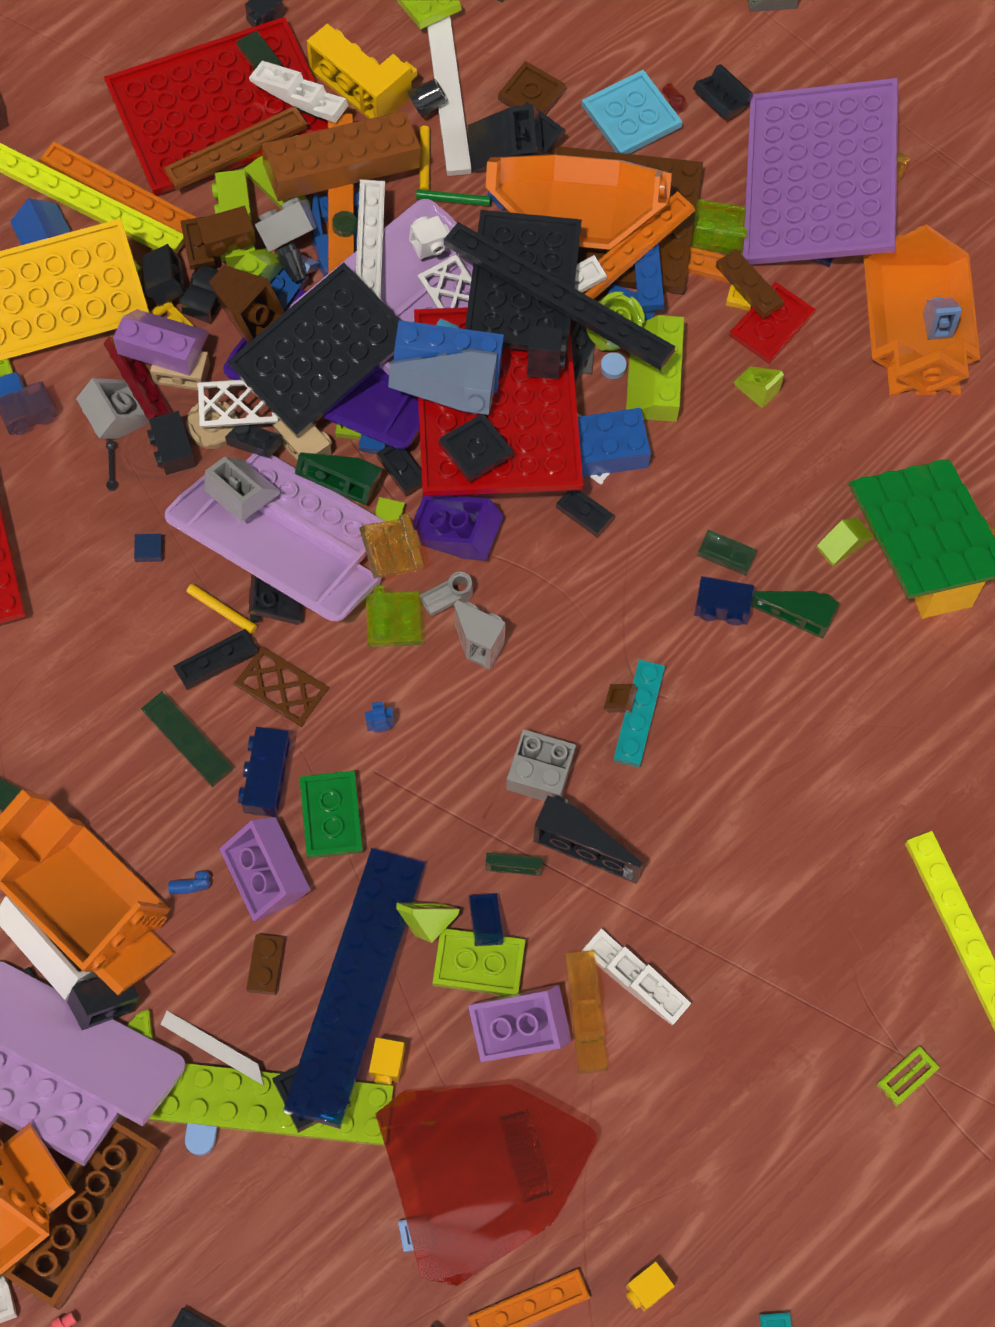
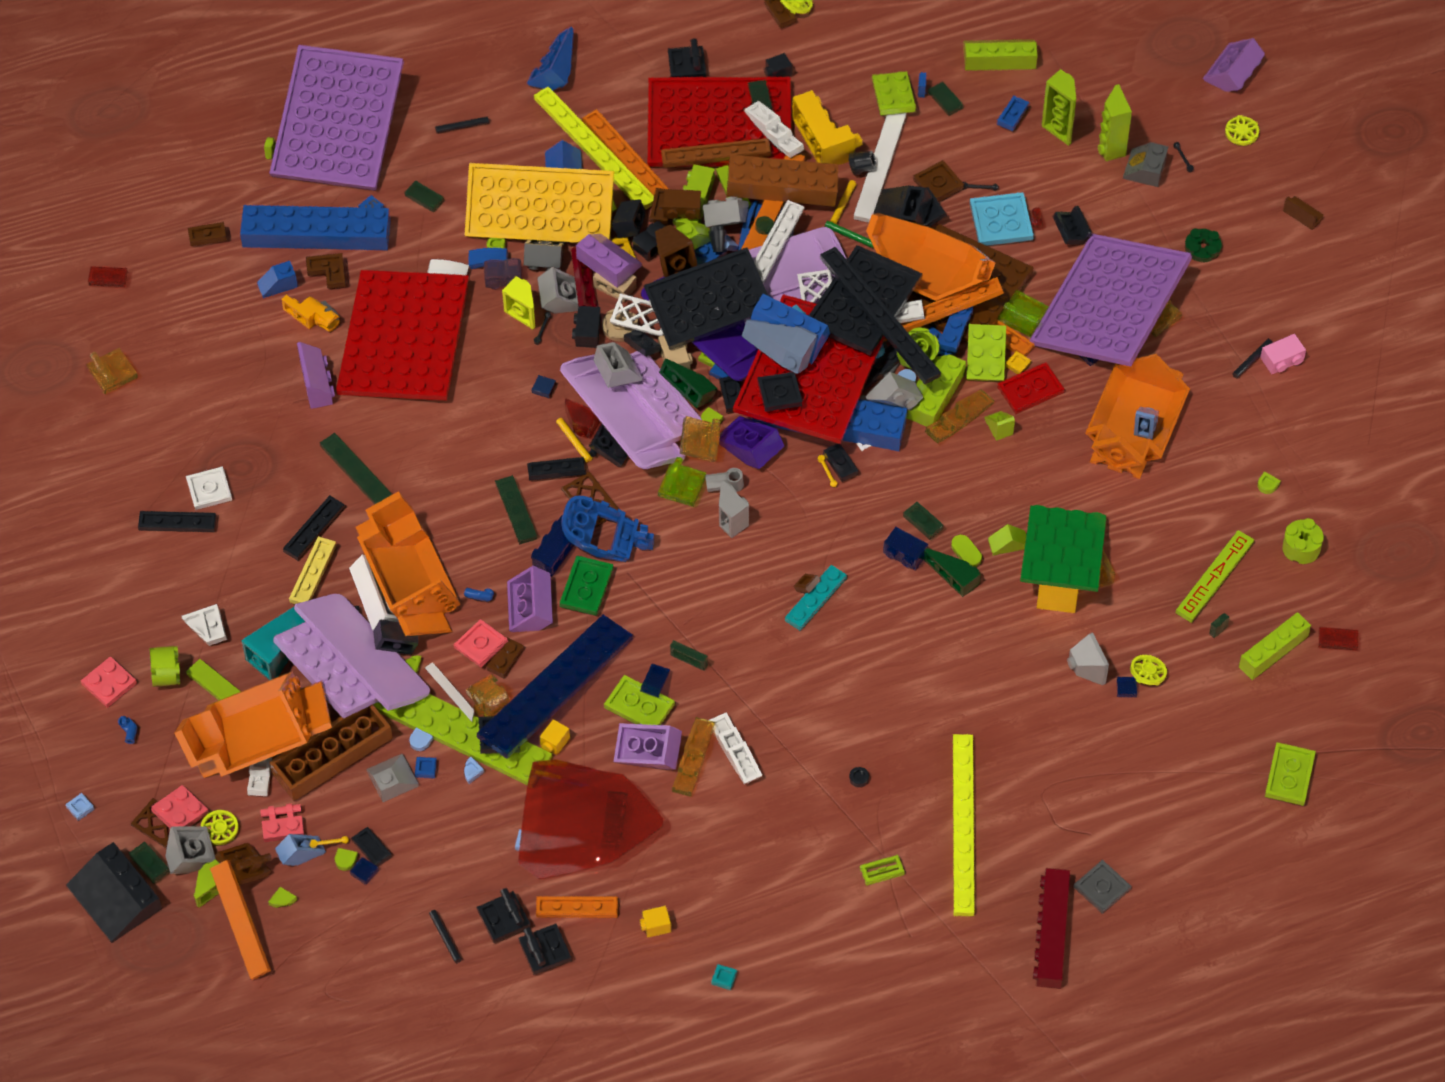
camera: 25 degrees right, 10 degrees down
lime slope [396,903,459,943] -> none
white brick [409,216,450,259] -> none
light grey slope [506,729,576,801] -> none
black brick [527,326,567,379] -> none
black slope [533,796,643,884] -> none
reddish brown plate [716,249,784,319] -> none
none -> light grey slope [366,754,419,802]
none -> blue tile [415,757,437,779]
none -> coral plate [453,619,508,668]
none -> light blue tile [464,757,484,784]
none -> clear yellow brick [466,674,511,717]
none -> neon yellow slope [502,276,535,329]
none -> dark grey slope [524,240,565,270]
none -> blue slope [561,496,639,562]
none -> clear red slope [564,398,600,439]
none -> black plate [668,38,706,77]
none -> yellow hinge [818,455,838,487]
none -> black tile [849,767,869,788]
none -> light grey slope [866,372,923,410]
none -> clear yellow slope [925,389,994,444]
none -> lime tile [951,535,982,567]
none -> black hinge [962,182,999,191]
none -> lime plate [966,324,1006,382]
none -> dark green plate [1185,228,1222,262]

